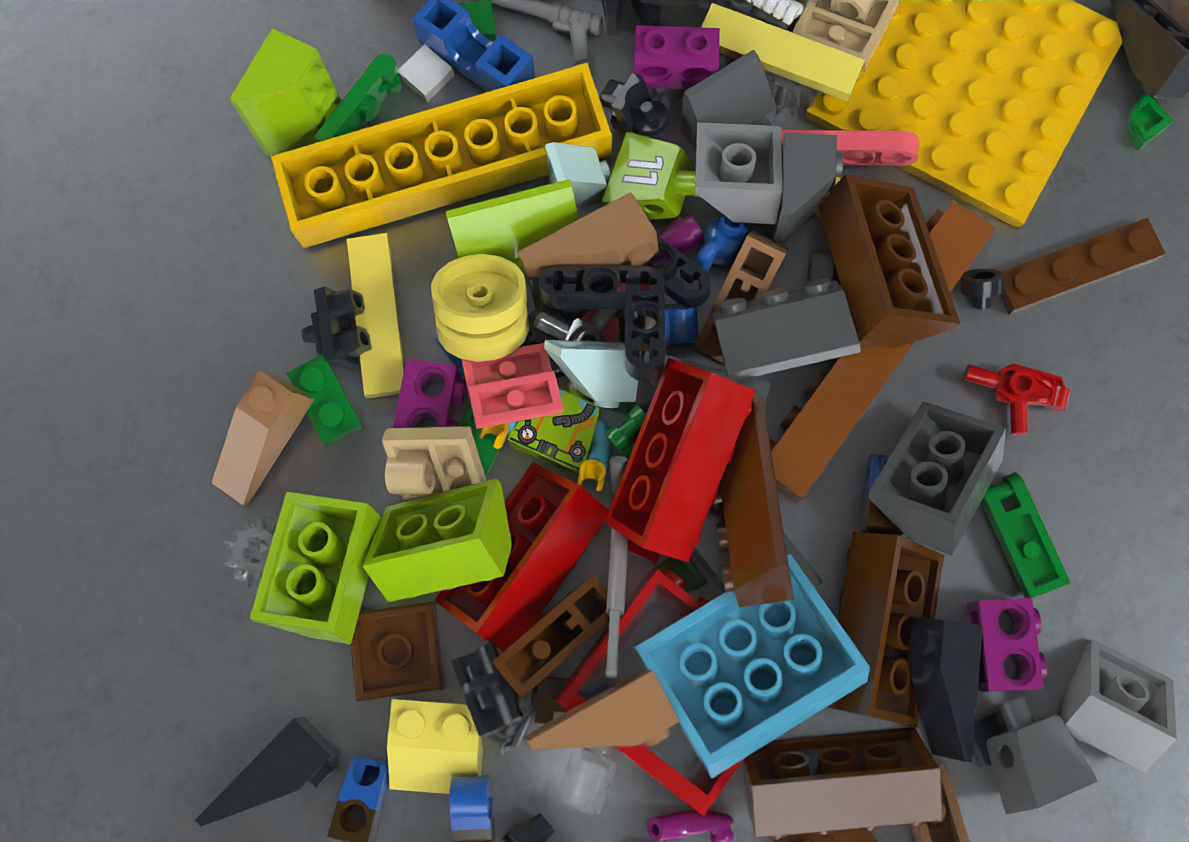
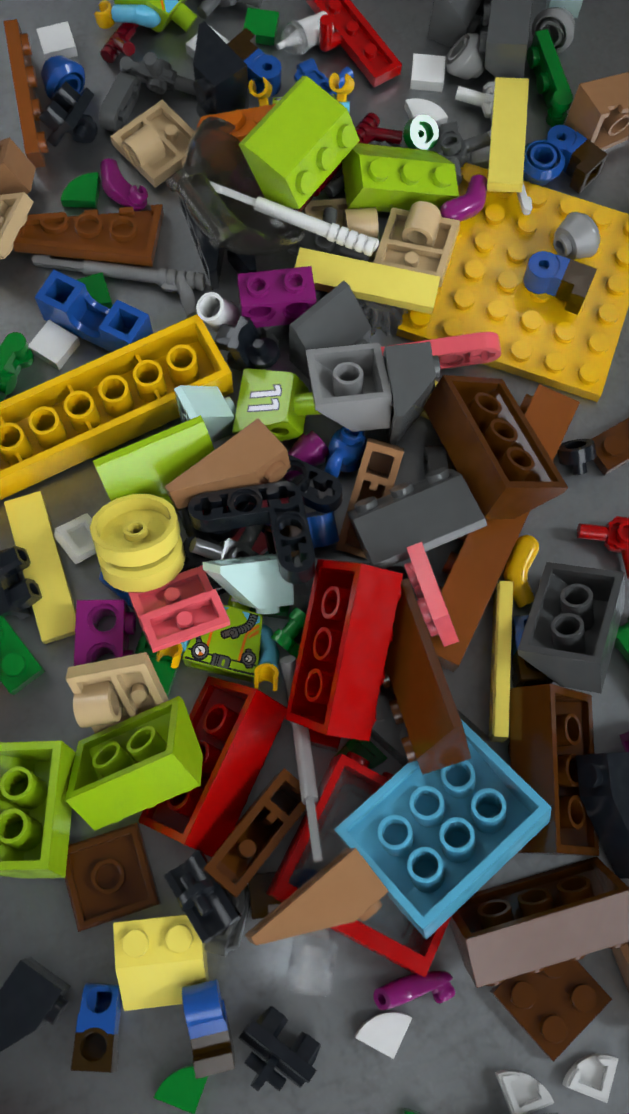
camera: 20 degrees left, 5 degrees down
none -> white tile [54,513,96,565]
none -> white piece [196,292,241,334]
none -> coral plate [404,542,459,647]
none -> light yellow tile [488,581,513,743]
none -> yellow arm [504,535,539,608]
none -> leg [523,251,597,315]
none -> light grey cone [553,212,600,260]

